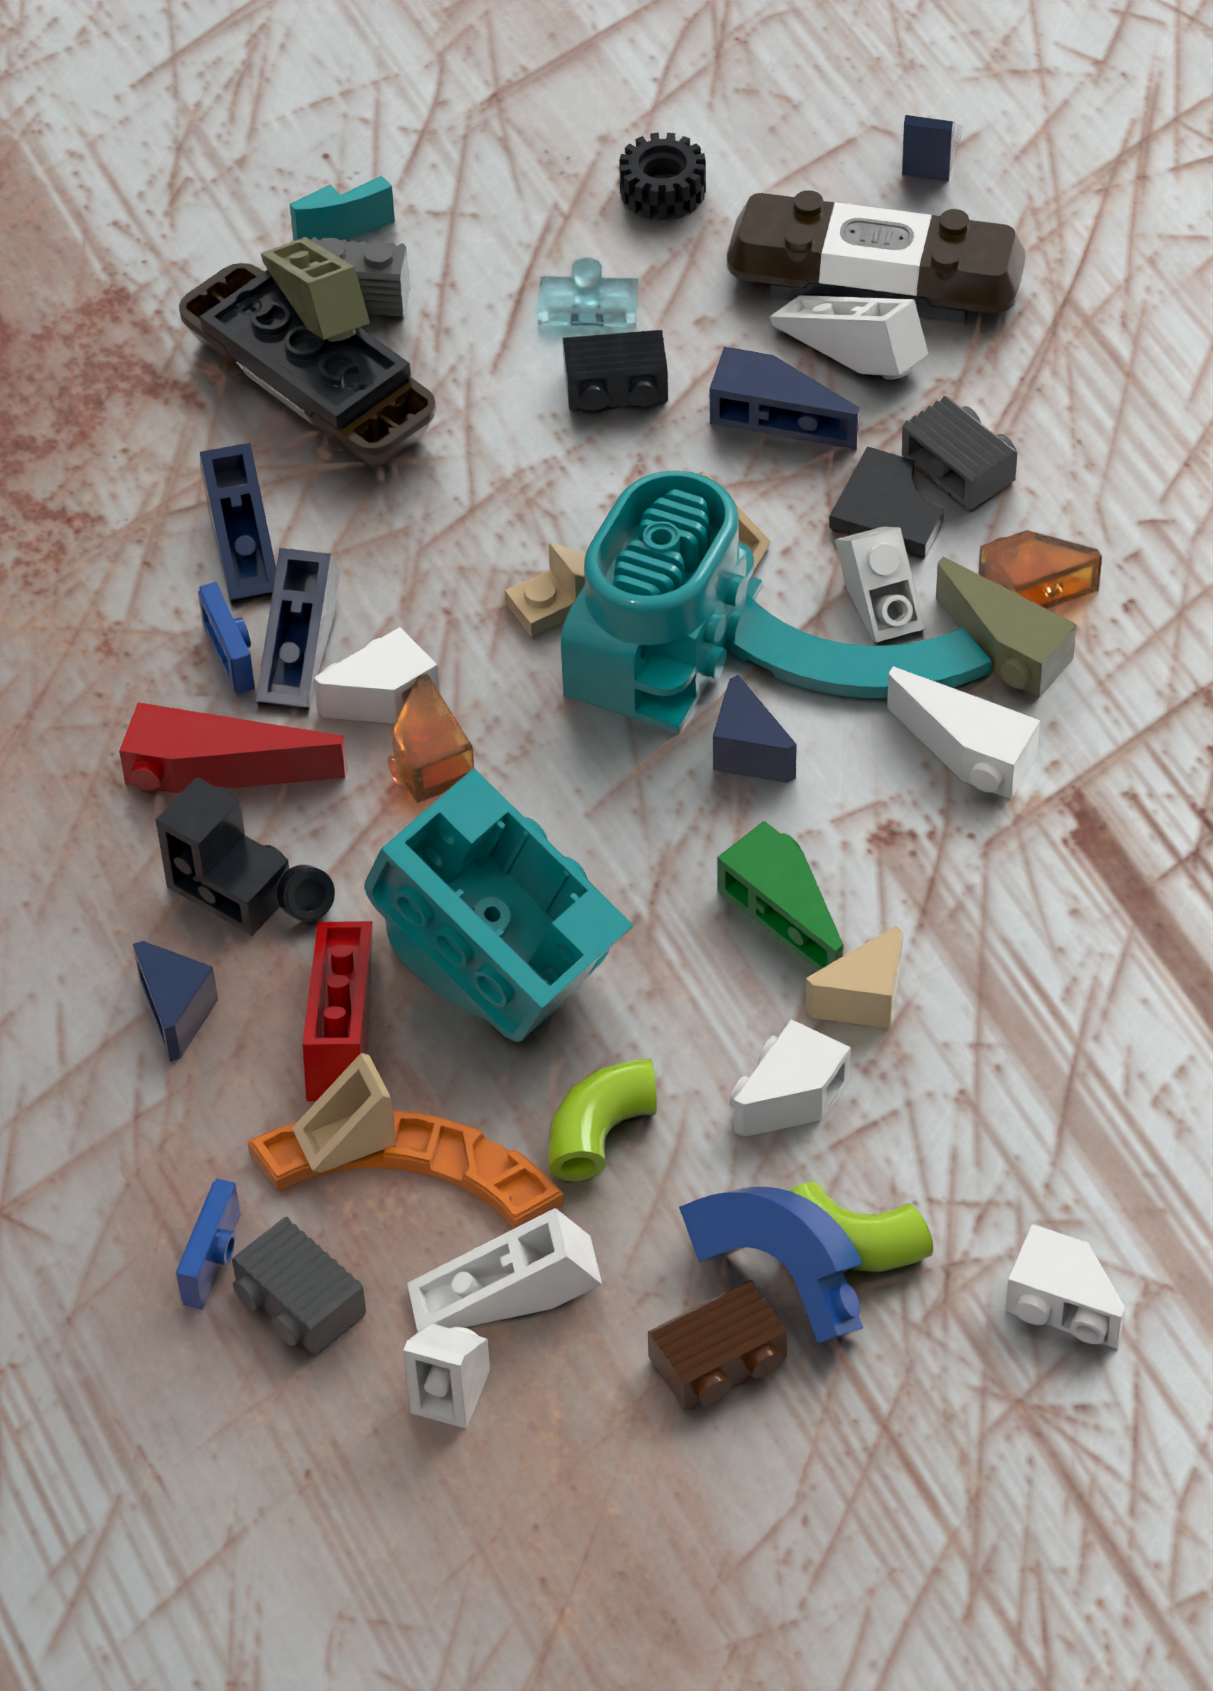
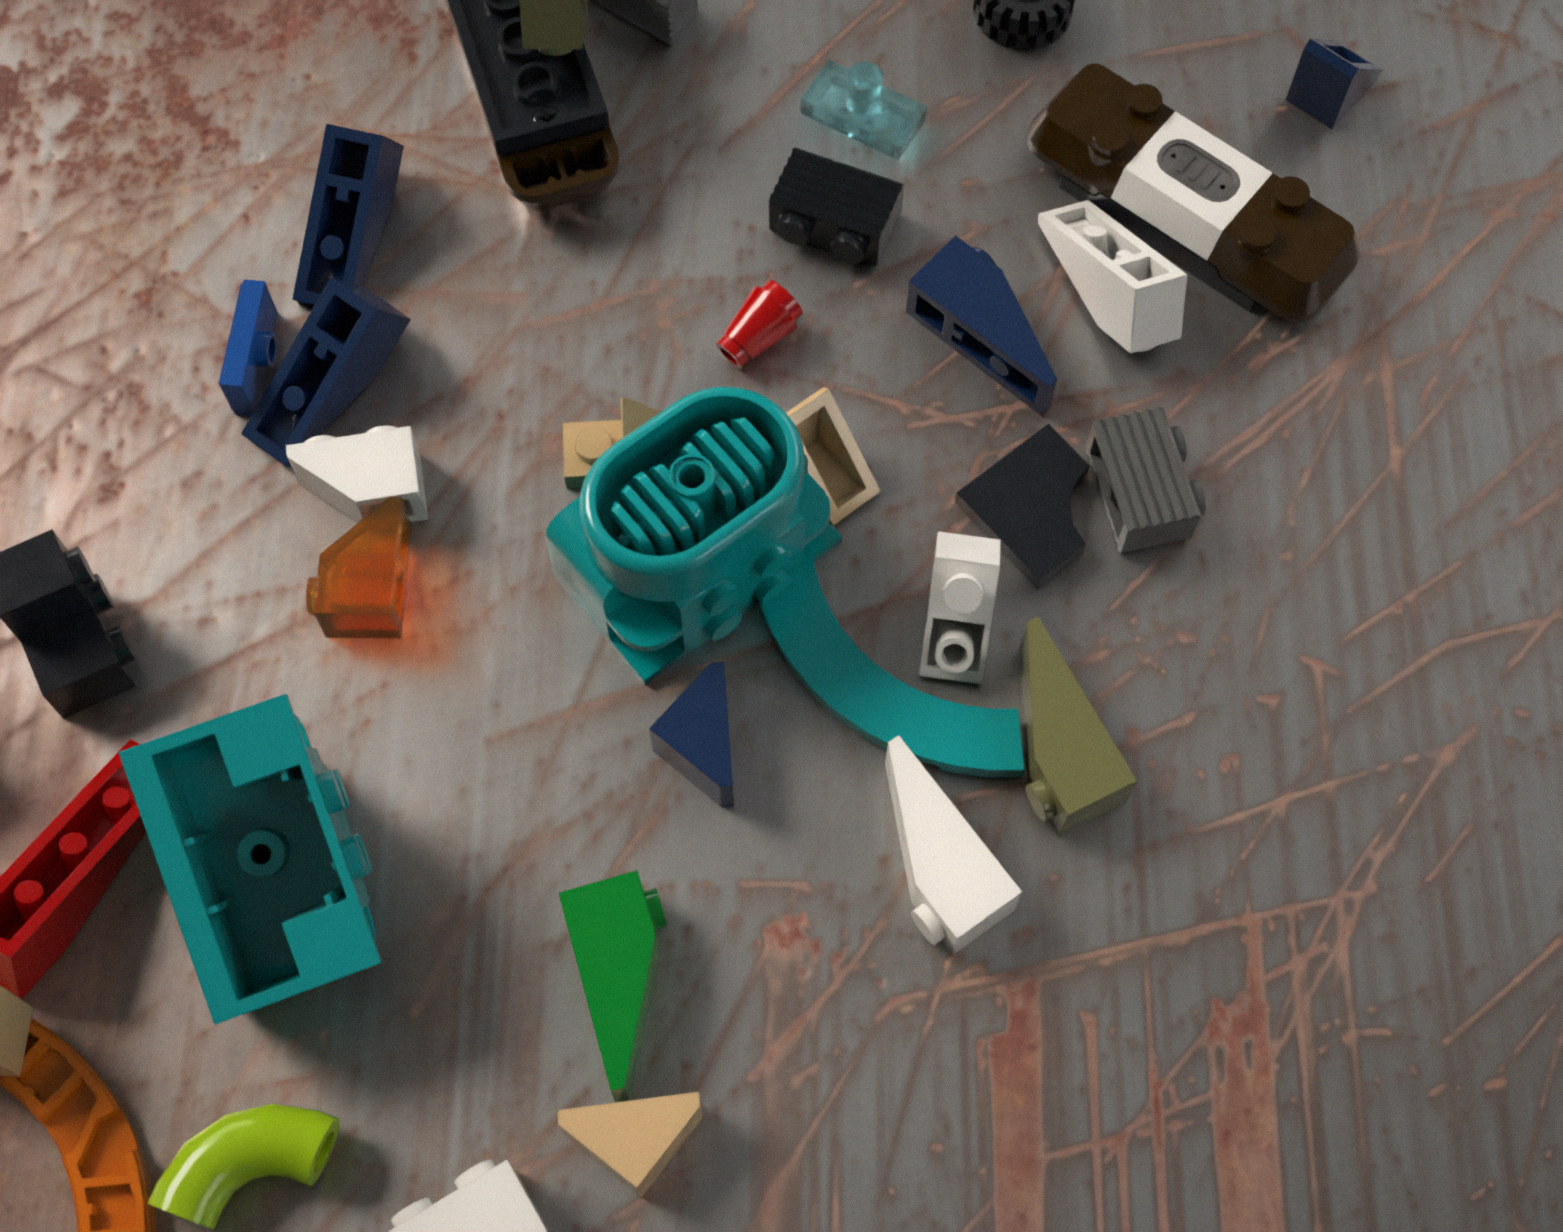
camera: 25 degrees right, 15 degrees up
red slope [119,702,348,793] -> none
black tile [277,864,335,922] -> none
clear orange slope [978,530,1102,609] -> none
none -> red cone [715,280,803,369]

